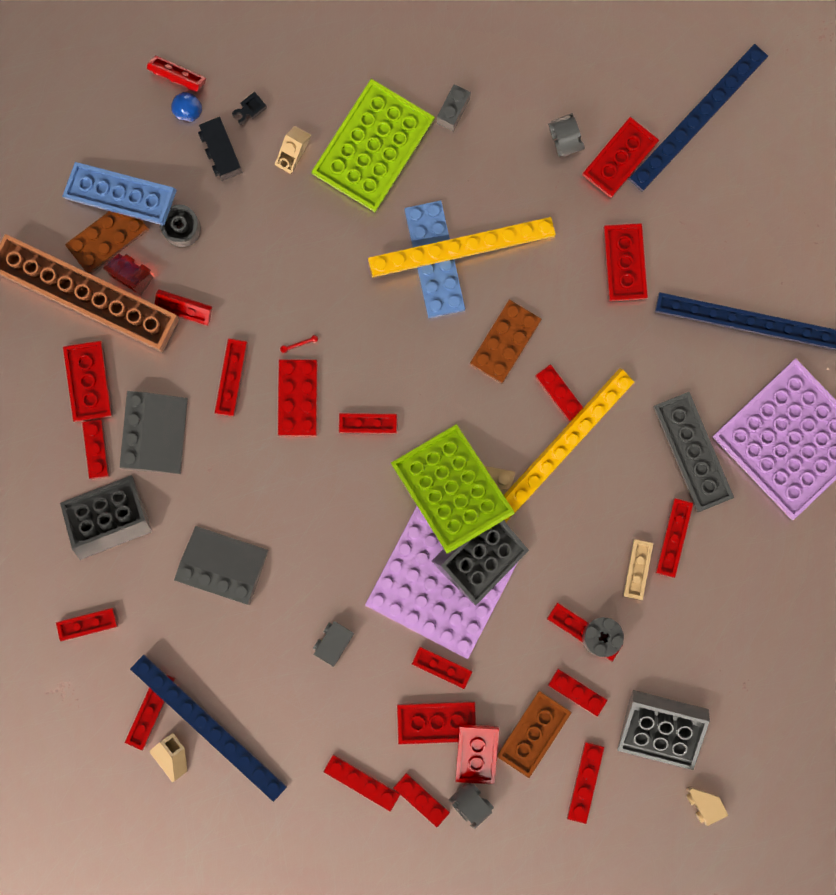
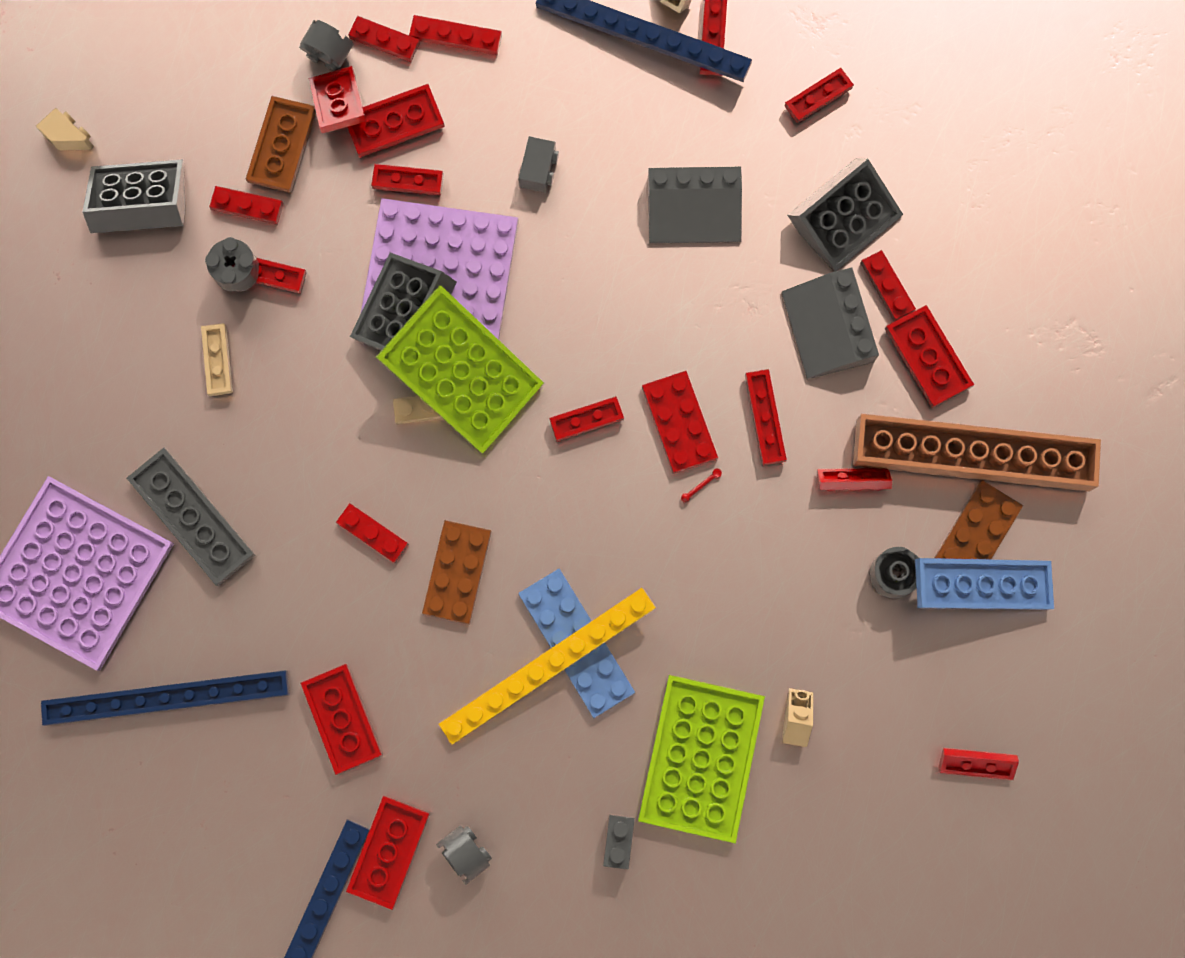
camera: 160 degrees right, 5 degrees down
clear red slope [103,253,153,296] -> none
blue hair [171,92,202,122] -> none
black brick [198,117,243,181] -> none
black plate [232,92,267,125] -> none
yellow plate [504,368,634,522] -> none
red plate [567,742,604,824] -> none
red plate [655,498,693,578] -> none

